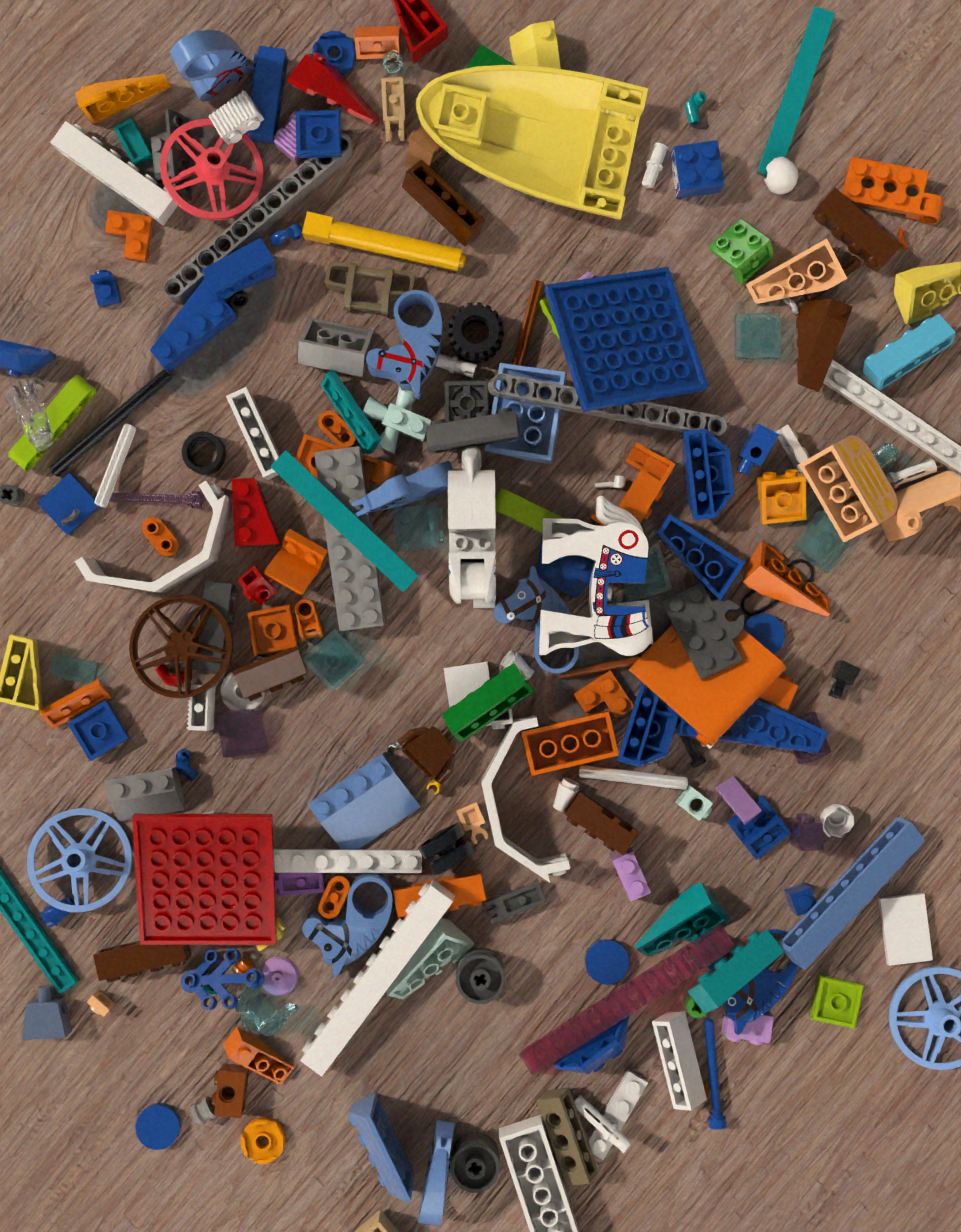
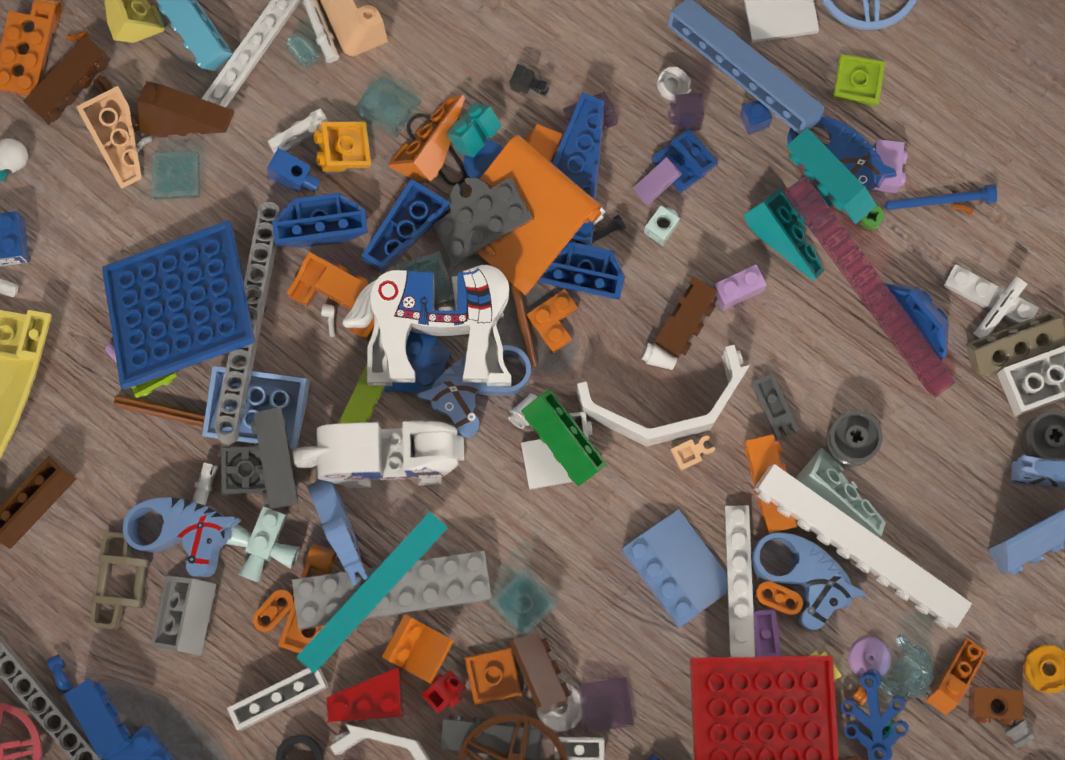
camera: 90 degrees left, 10 degrees down
black hinge [229,290,248,308] -> none
orange piece [295,599,325,643] -> none
yellow brick [302,211,466,271] -> none
teal tile [321,370,382,454] -> none
reddish brown torso [387,726,456,795] -> none
clear light blue bracket [394,502,444,552] -> none
black wheel [418,822,476,875] -> none
black tyre [448,302,504,363] -> none
orange brick [521,710,619,776] -> none
white axle [578,765,688,790] -> none
blue tile [585,939,630,985] -> none
white brick [652,1012,707,1111] -> none
bright green bracket [709,219,774,285] -> none
light nougat brick [798,435,898,543] -> none
none -> teal brick [446,102,502,158]

